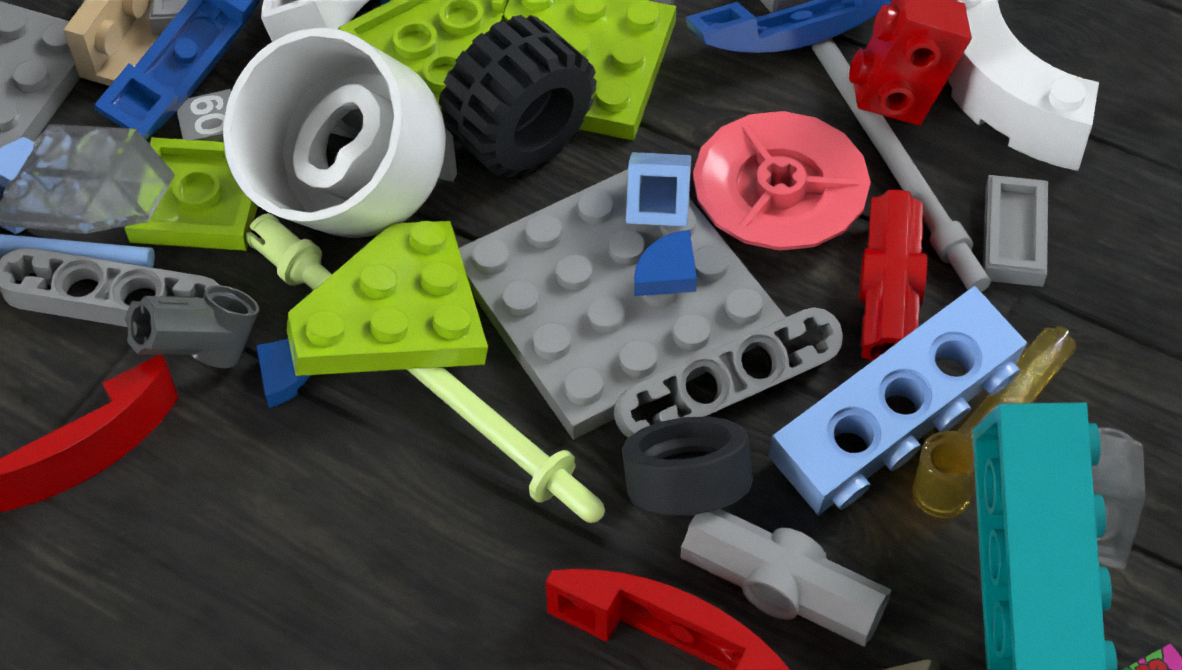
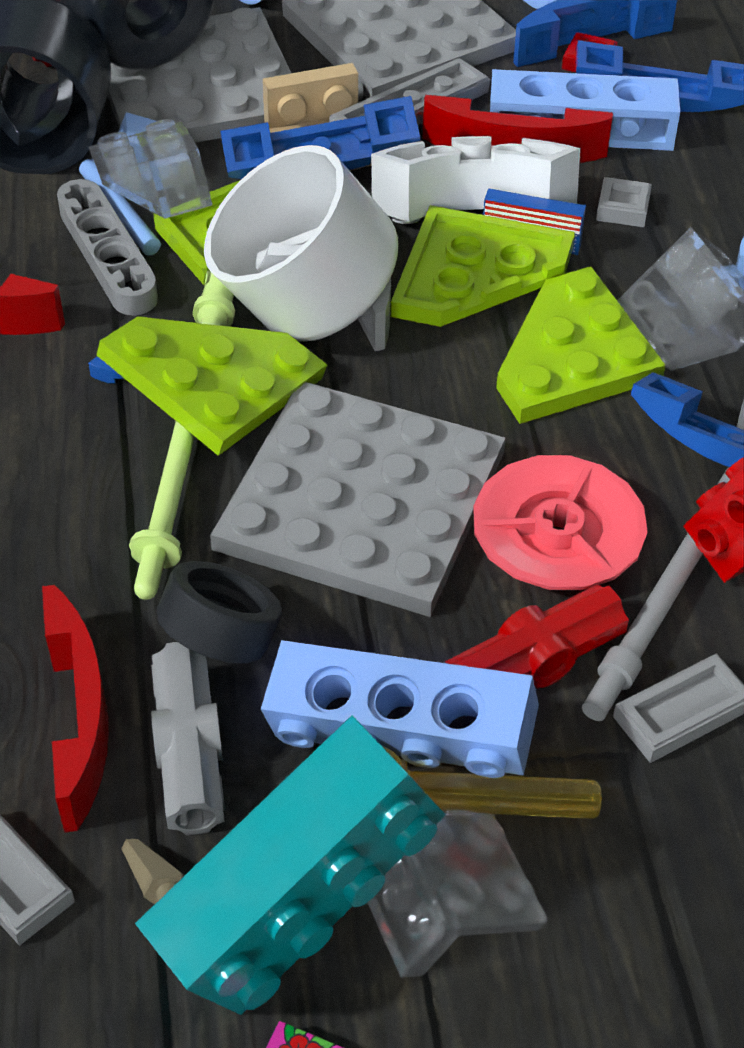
camera: 50 degrees right, 5 degrees down
dark grey piece [125,285,259,368] -> none
black tyre [438,15,597,177] -> none
light grey beam [614,307,843,437] -> none
light blue brick [626,152,691,226] -> none
blue tile [634,230,697,296] -> none

